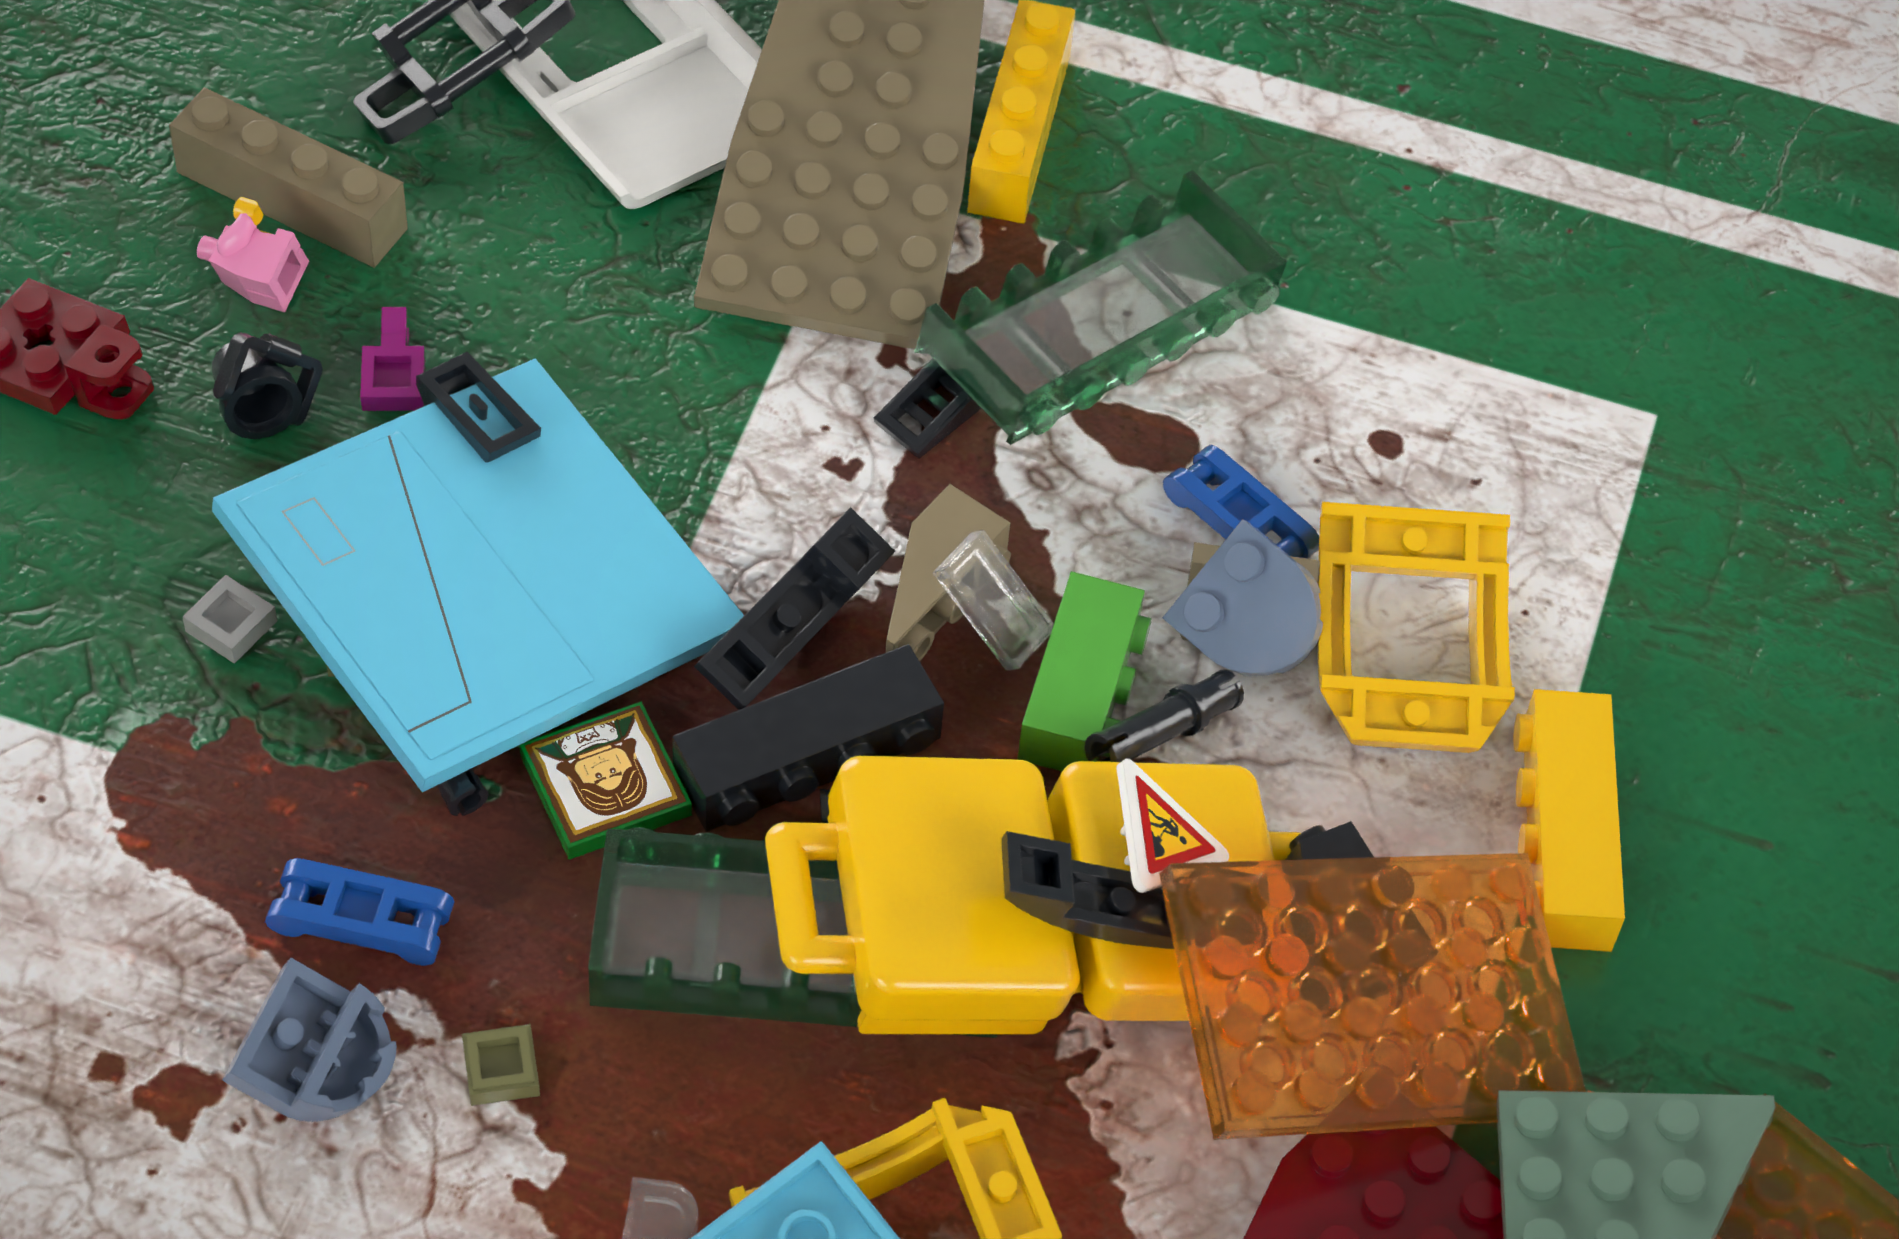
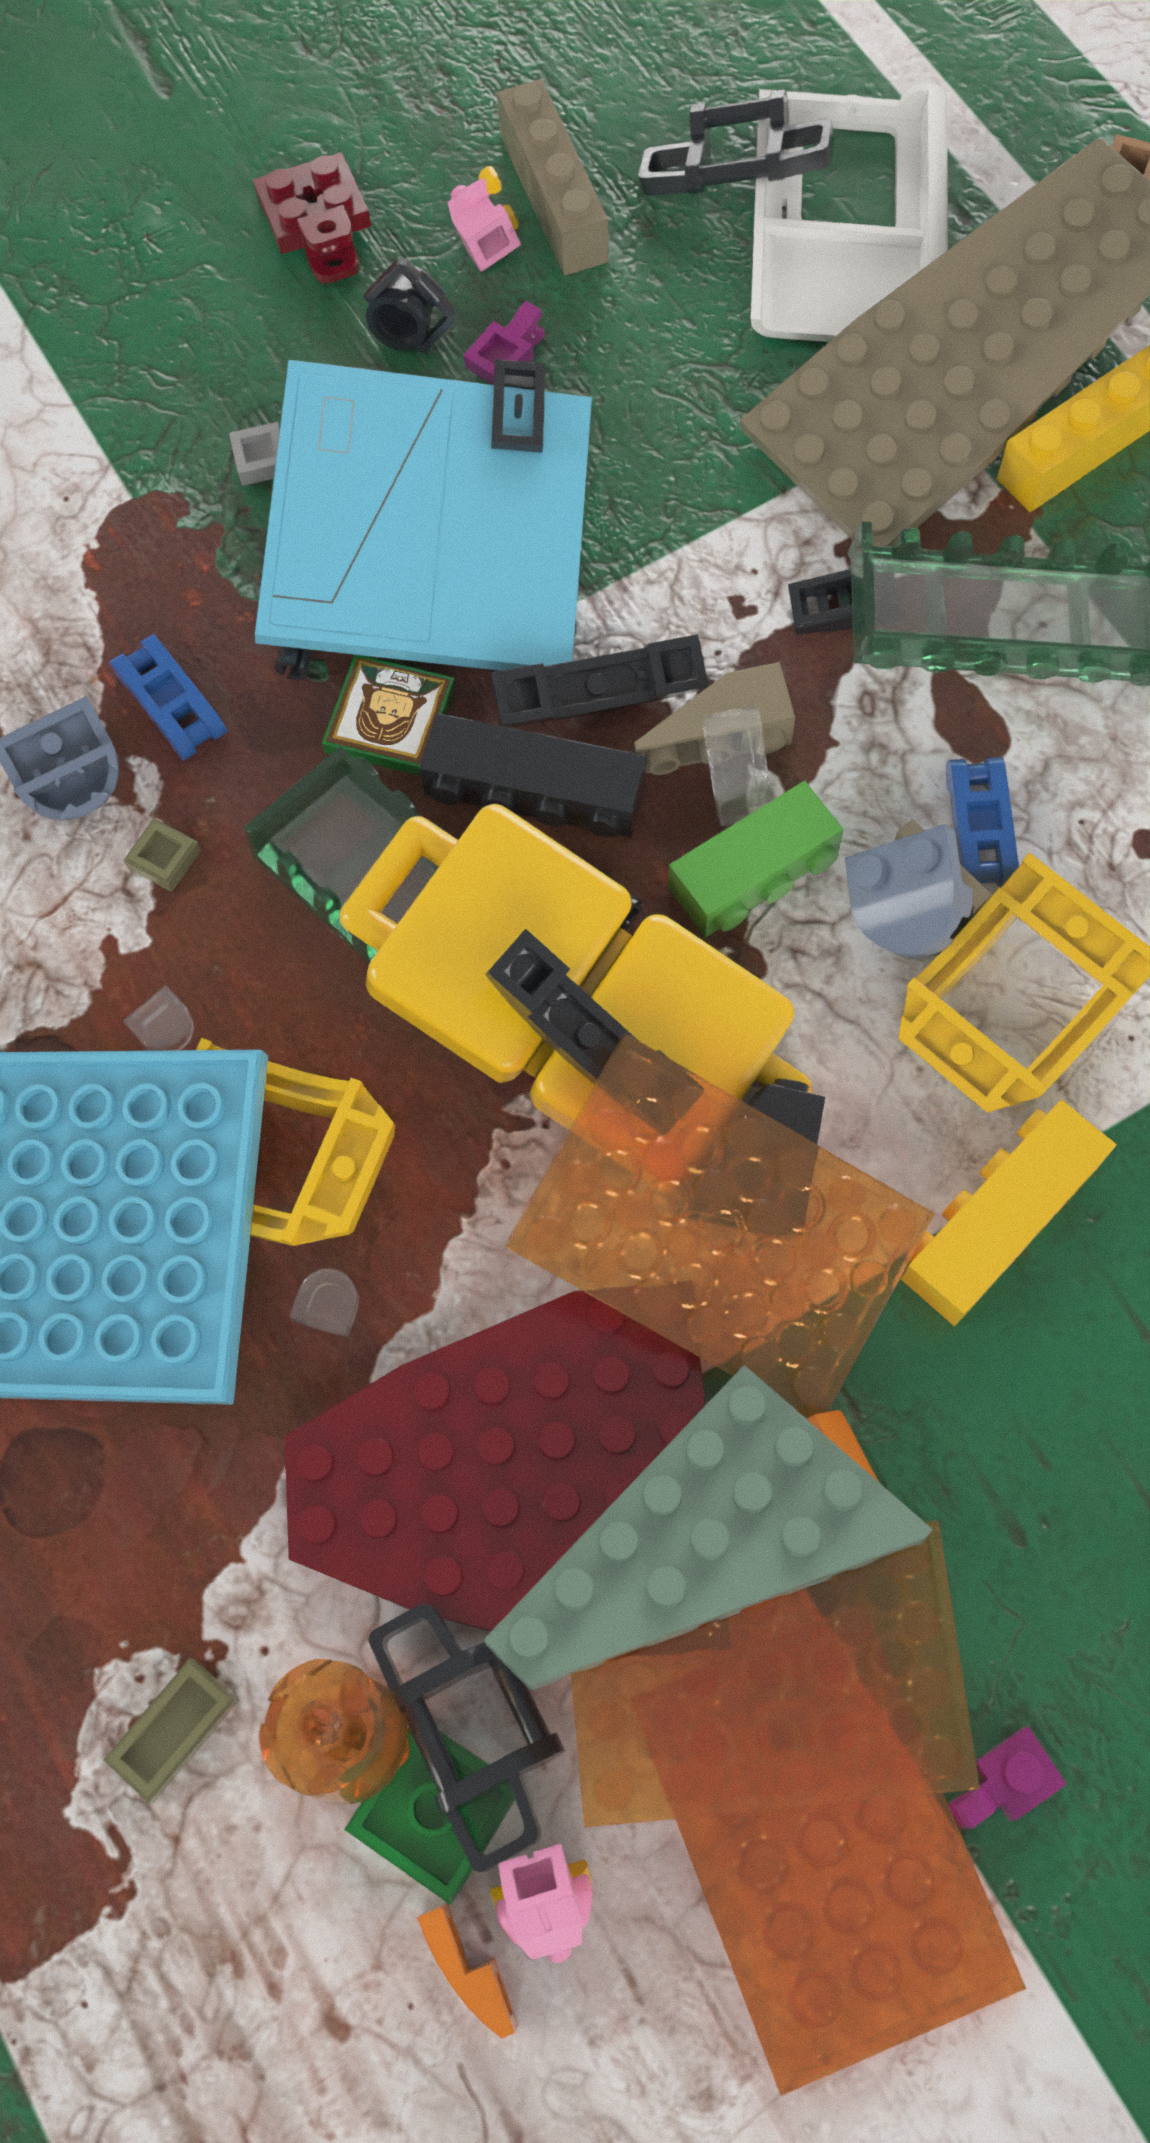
camera: 50 degrees right, 15 degrees up
black pin [1084,670,1244,762] -> none
piece [1116,759,1229,893] -> none

